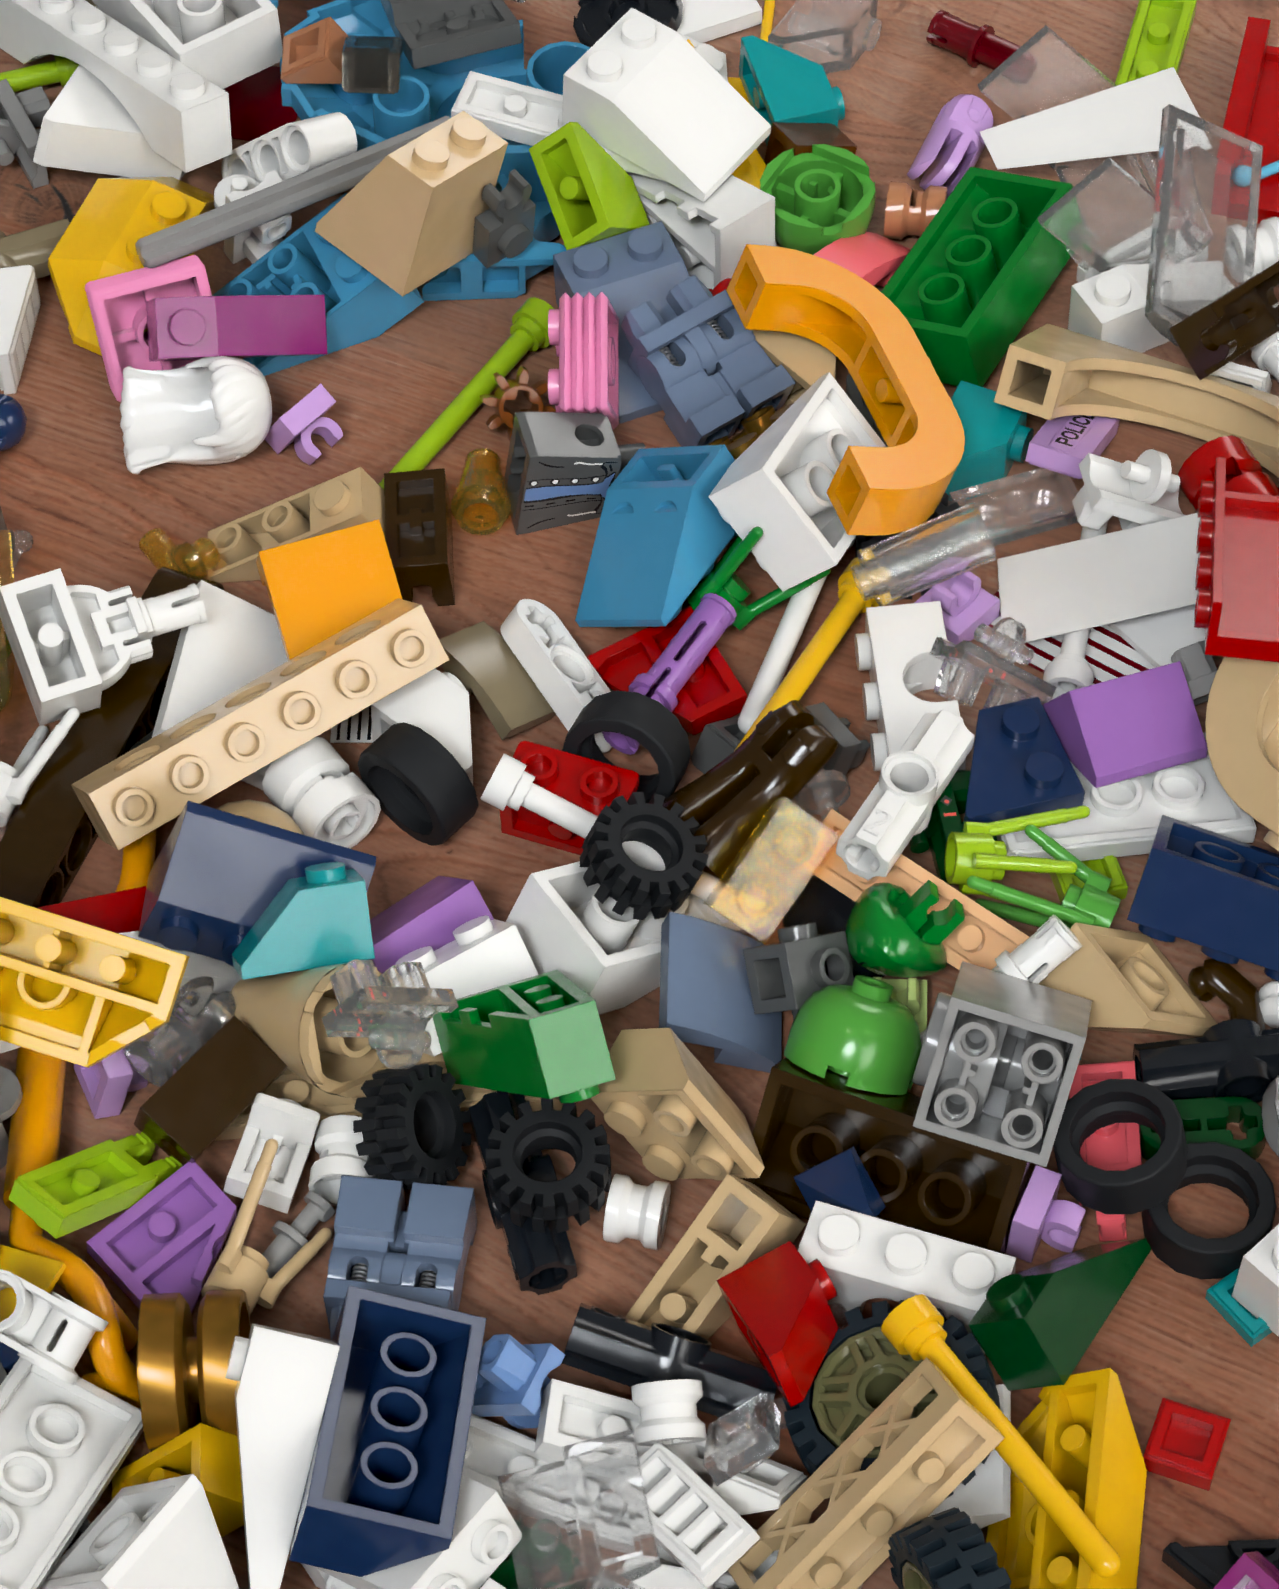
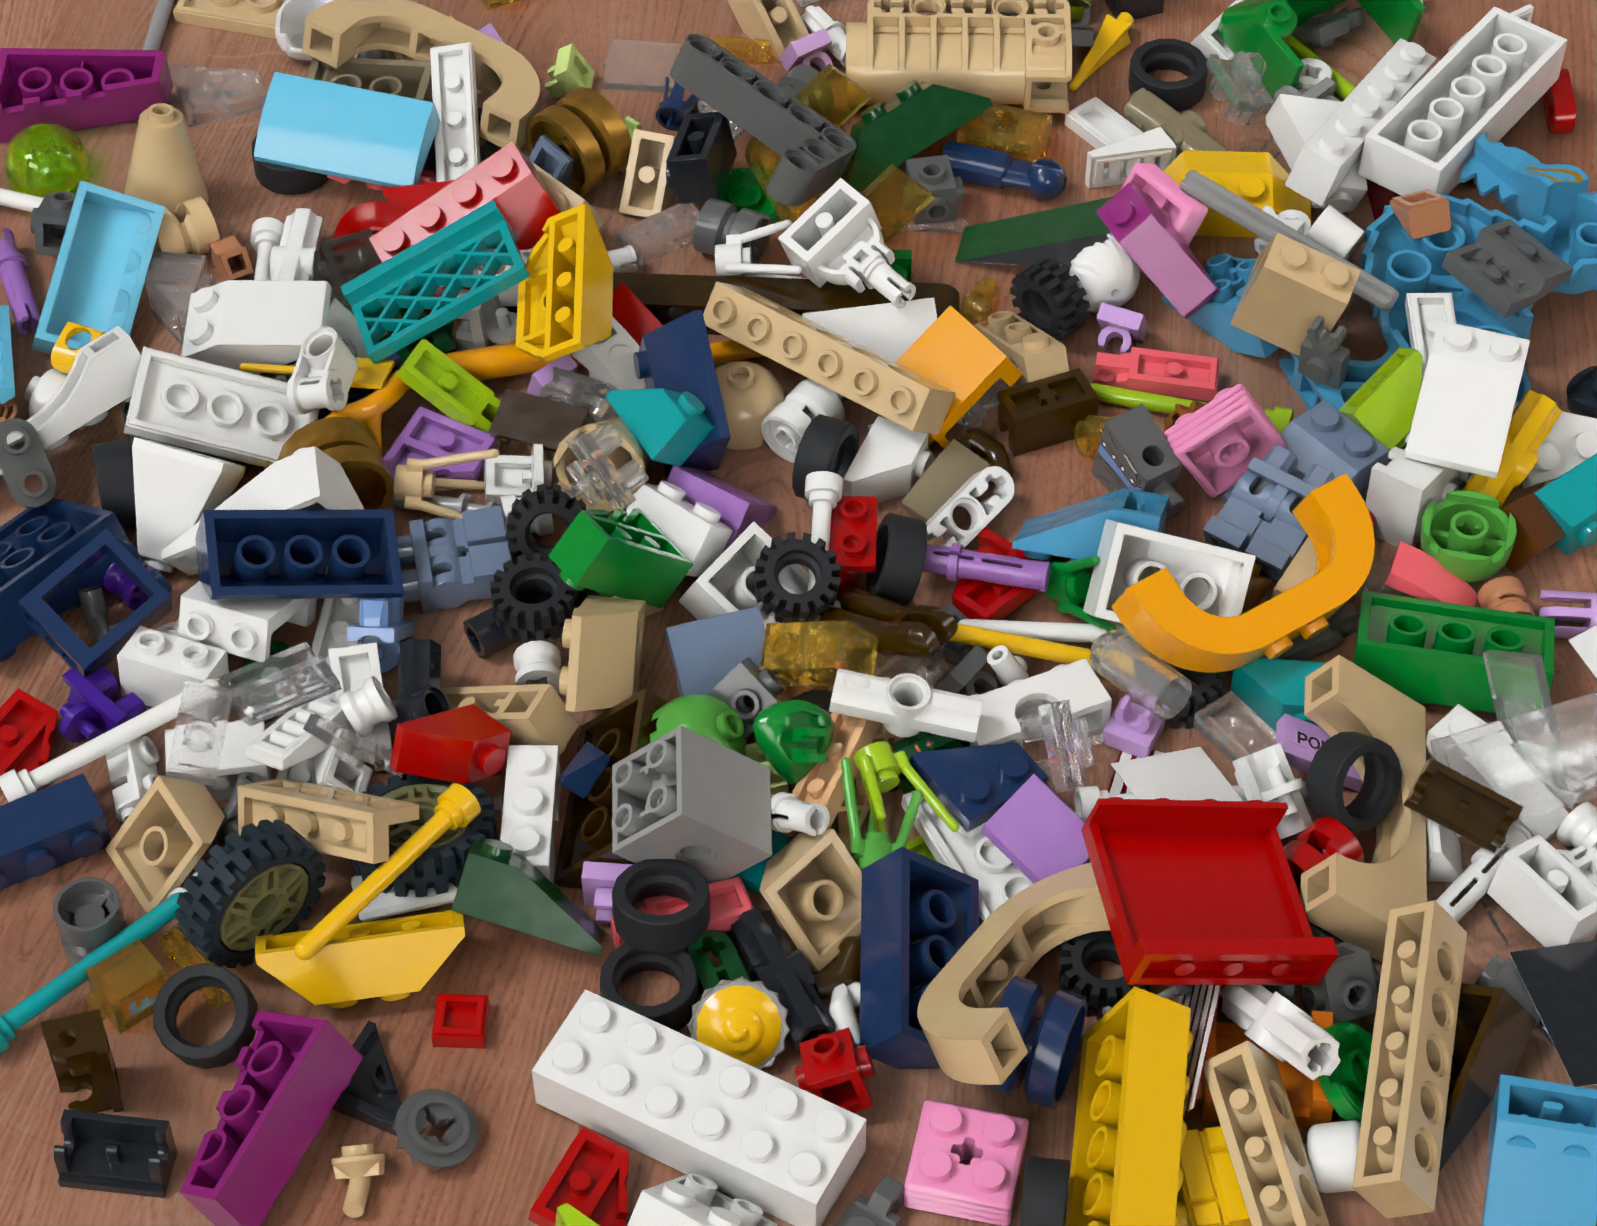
camera: 70 degrees right, 5 degrees down
clear smoke slope [342,35,403,94] -> none
none -> dark green sticker [955,197,1112,267]
none -> dark brown arm [957,428,1014,477]
none -> white arm [987,645,1029,687]
none -> black tyre [1010,257,1090,342]
none -> coral hinge [1093,347,1220,401]
none -> black tyre [1306,732,1402,831]

